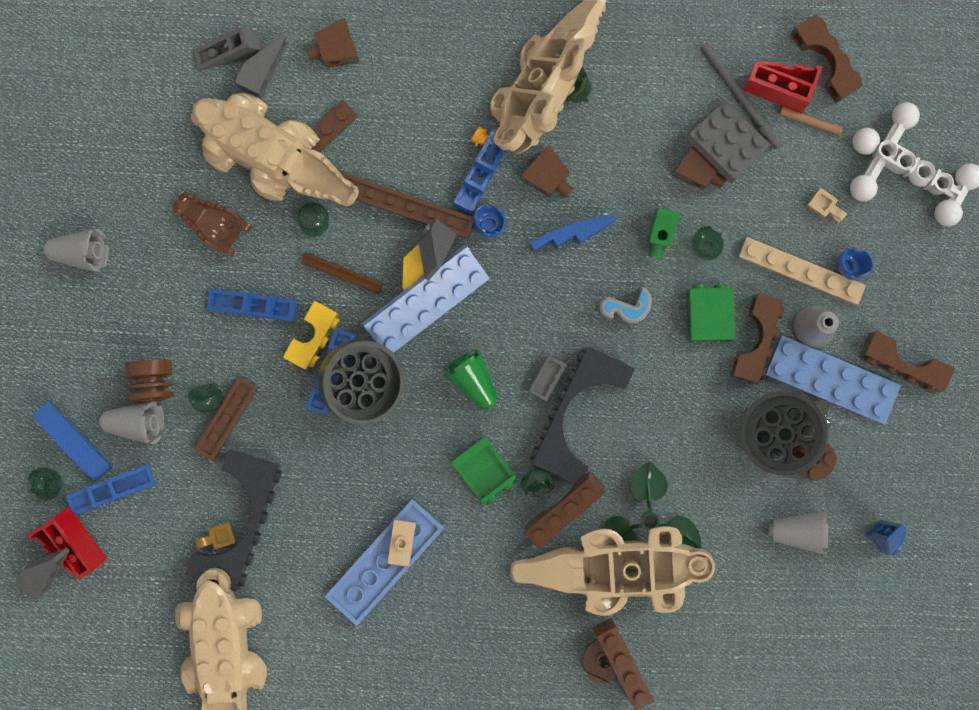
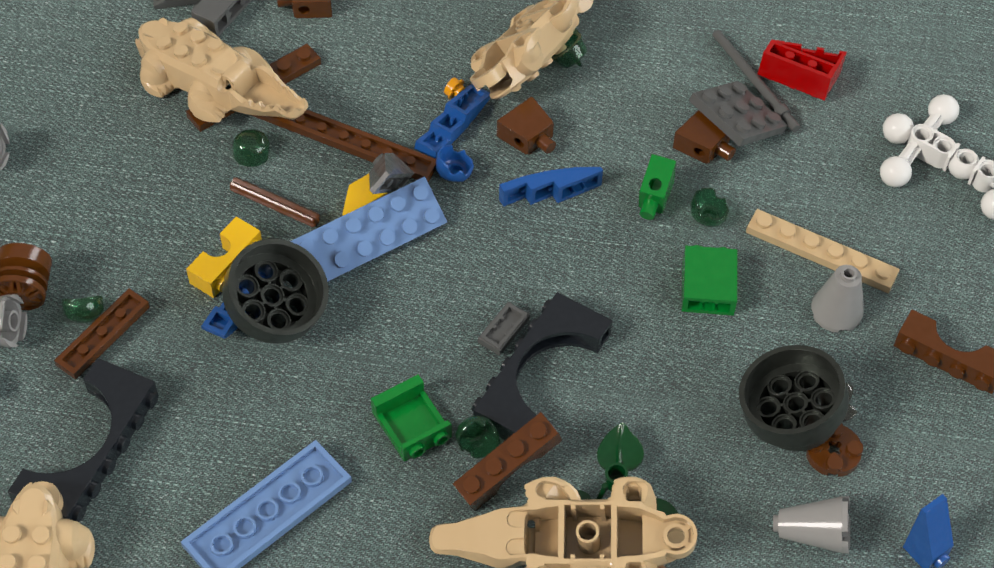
camera: 10 degrees right, 30 degrees down
reddish brown animal [172,191,252,257] -> none
pearl gold plate [195,522,236,550] -> none
blue slope [207,289,298,322] -> none
tan plate [387,520,416,567] -> none
green cone [443,348,498,410] -> none
light grey animal [598,287,652,324] -> none
reddish brown arch [730,293,784,384] -> none
medium blue plate [765,335,901,425] -> none
medium nougat bar [779,107,843,136] -> none
reddish brown arch [791,14,863,104] -> none
tan plate [807,188,847,223] -> none
blue hair [837,248,873,281] -> none

